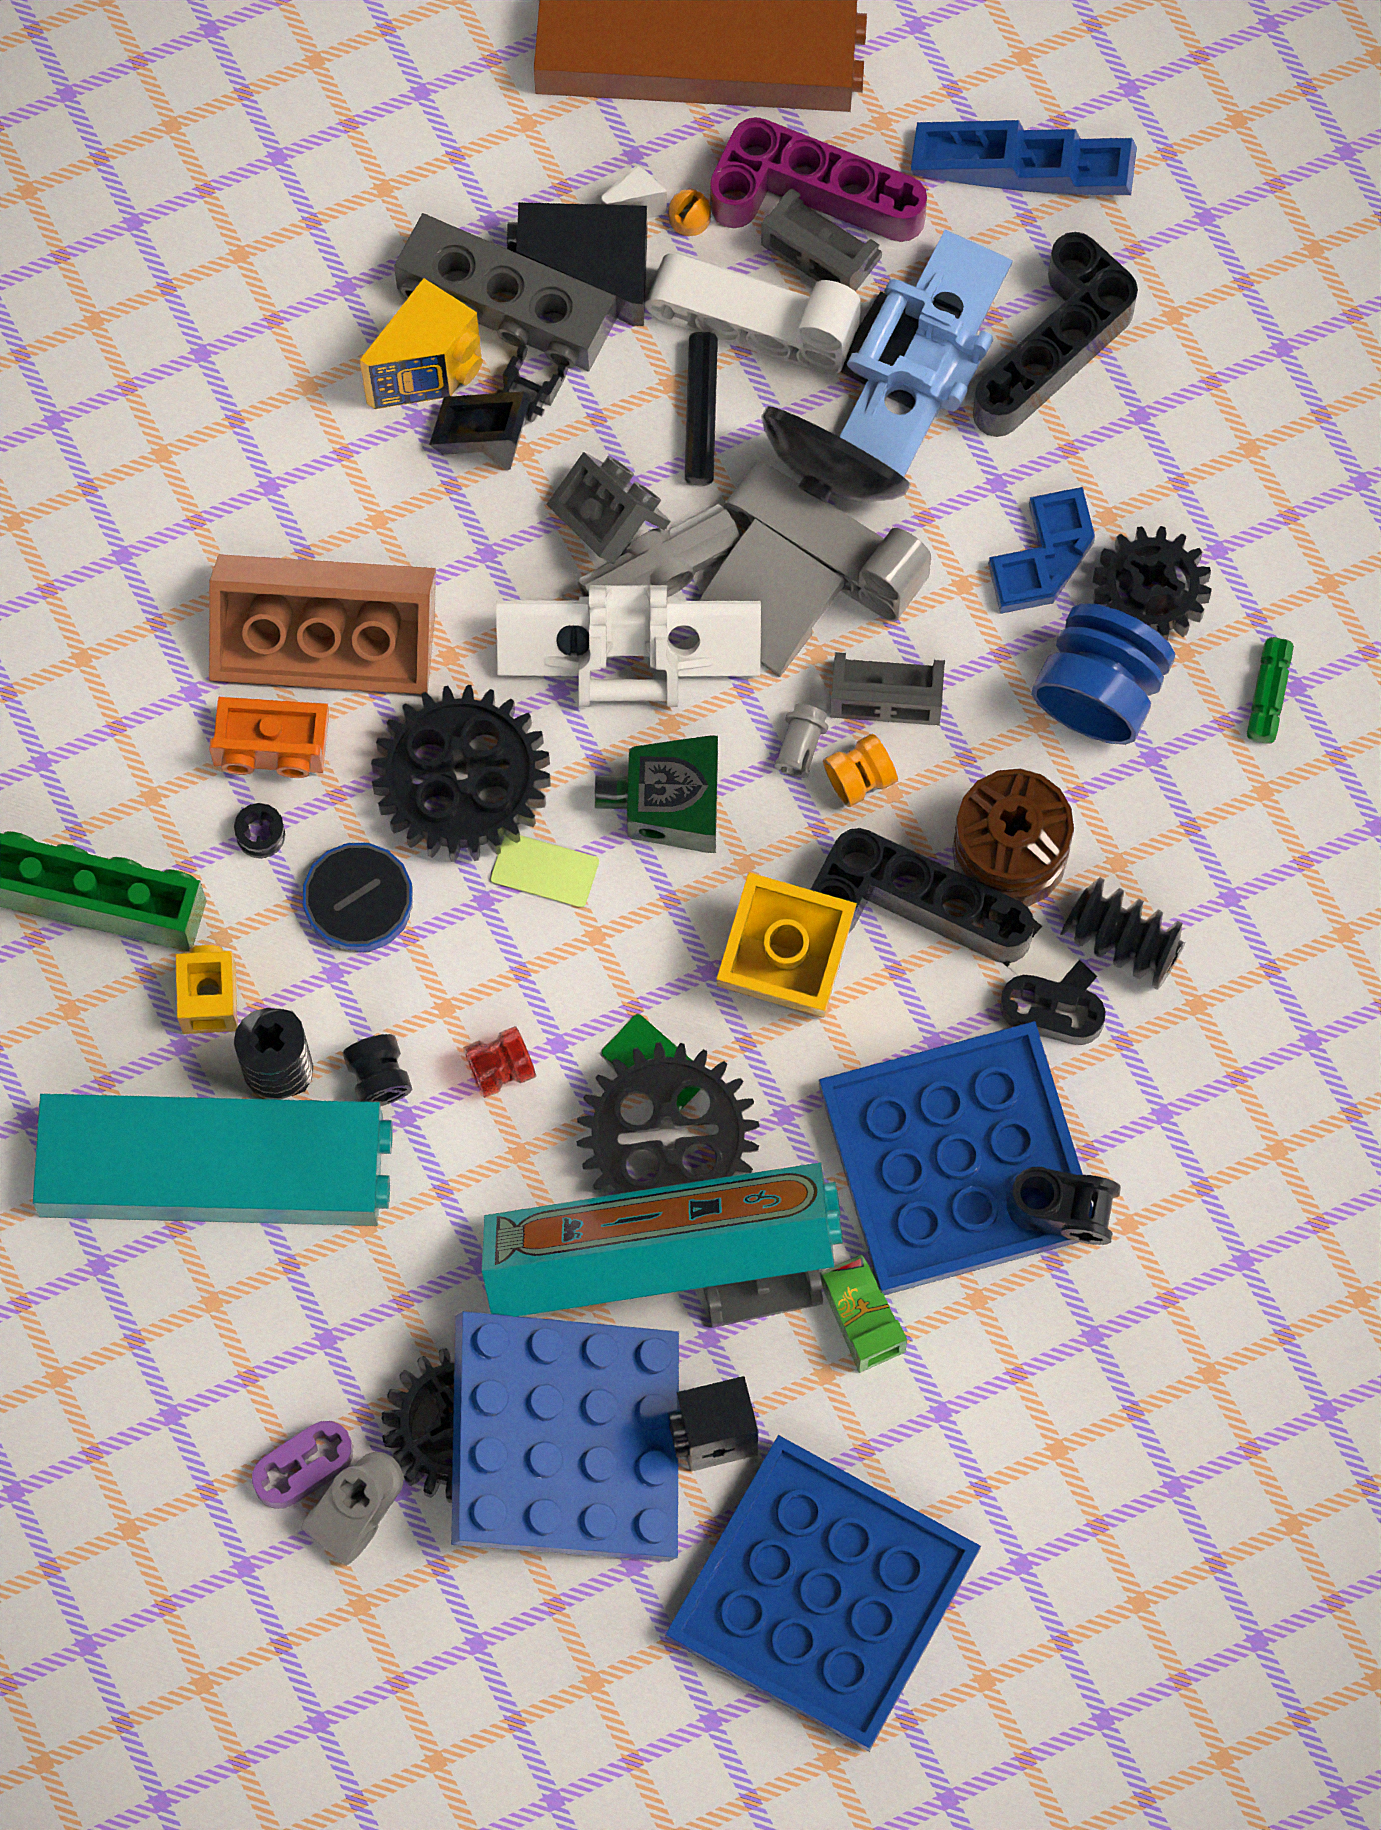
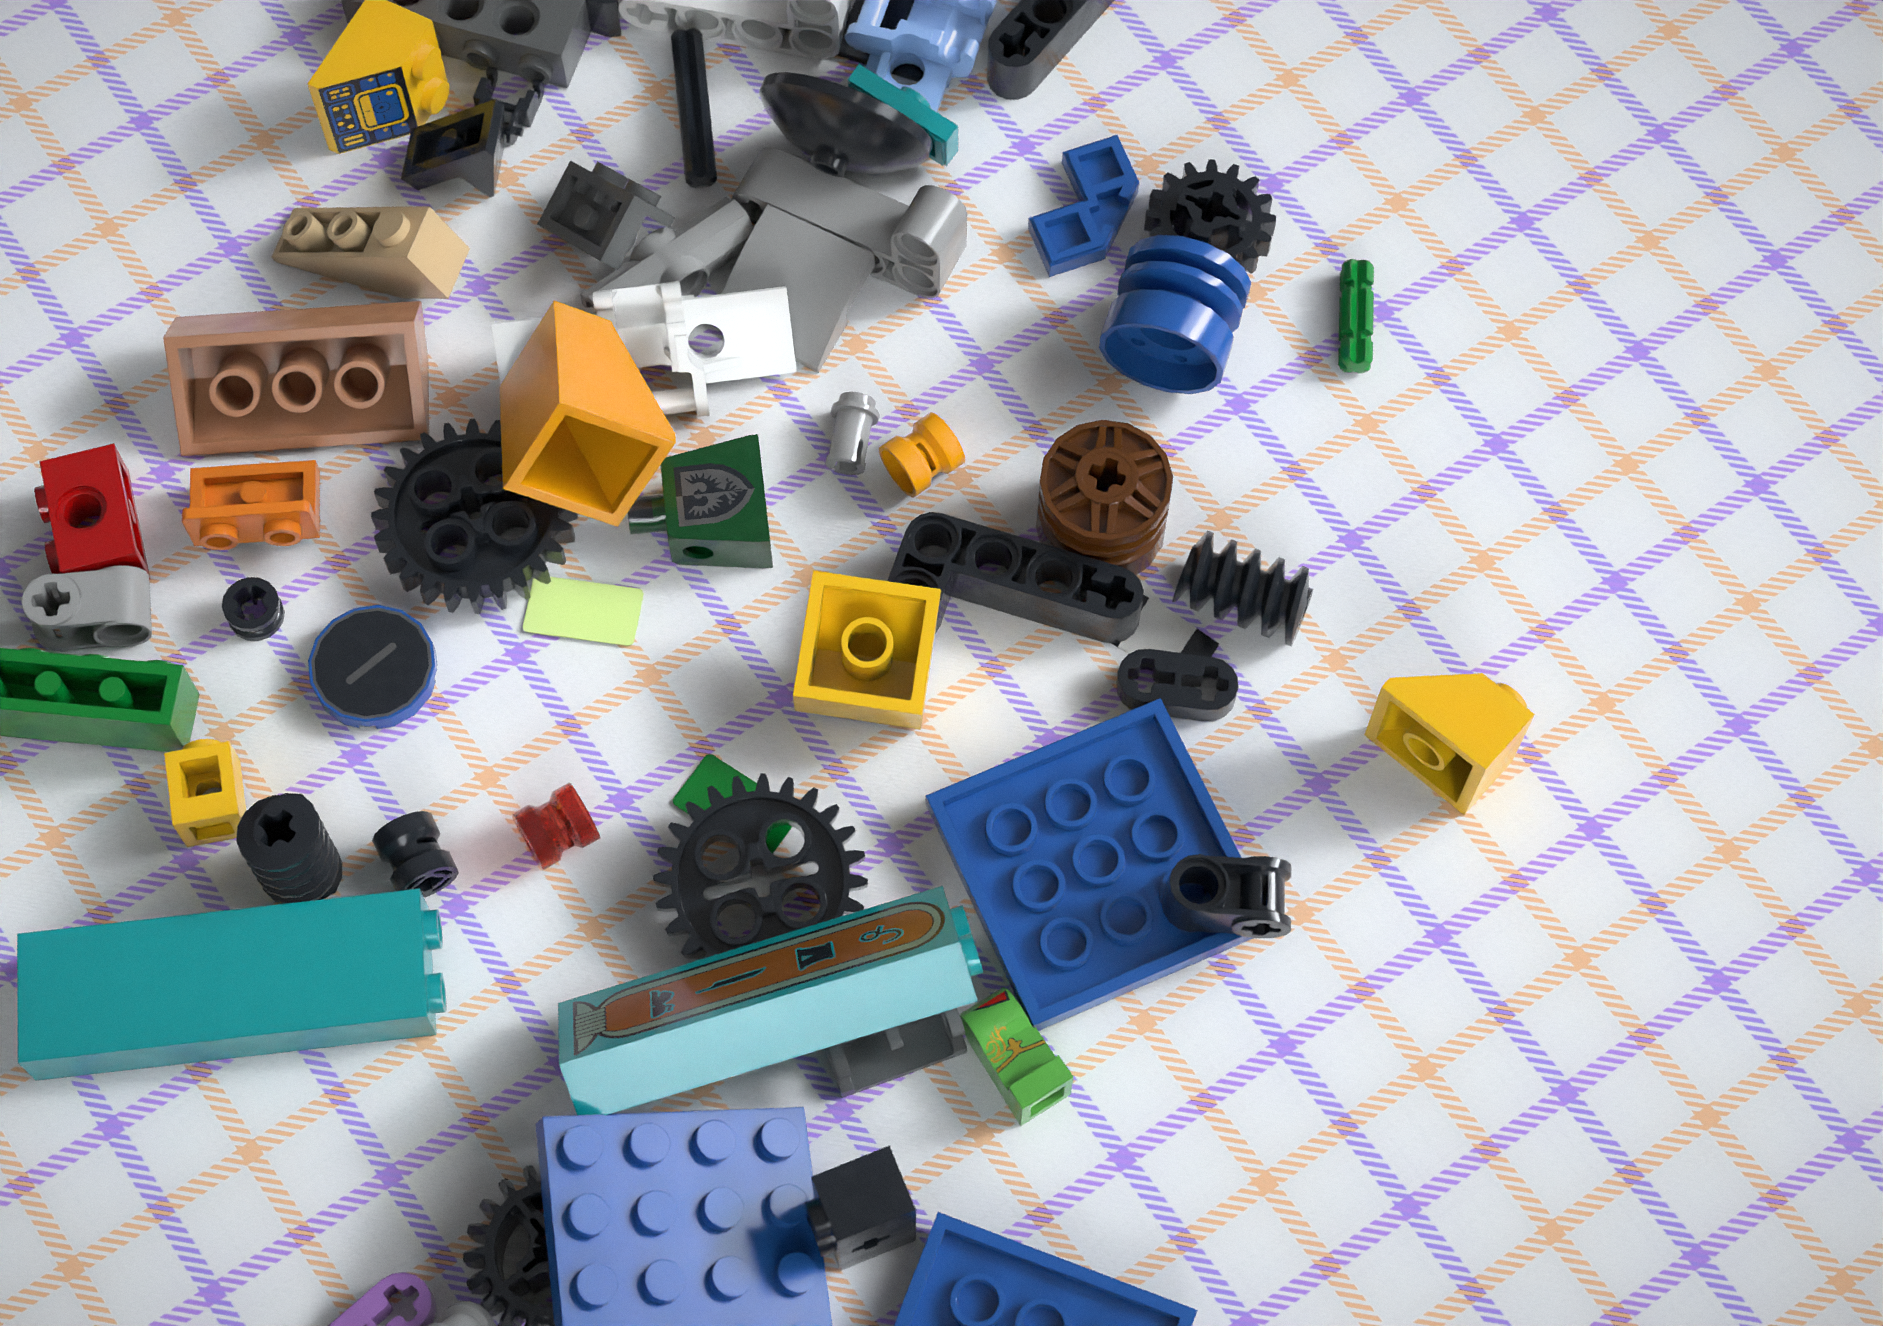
camera: 10 degrees left, 5 degrees down
dark grey hinge [830,652,945,726] -> none
none -> light grey piece [21,566,152,652]
none -> red brick [34,443,150,580]
none -> tan slope [271,206,470,299]
none -> light orange slope [499,300,676,527]
none -> teal plate [847,64,958,166]
none -> yellow slope [1364,673,1535,815]

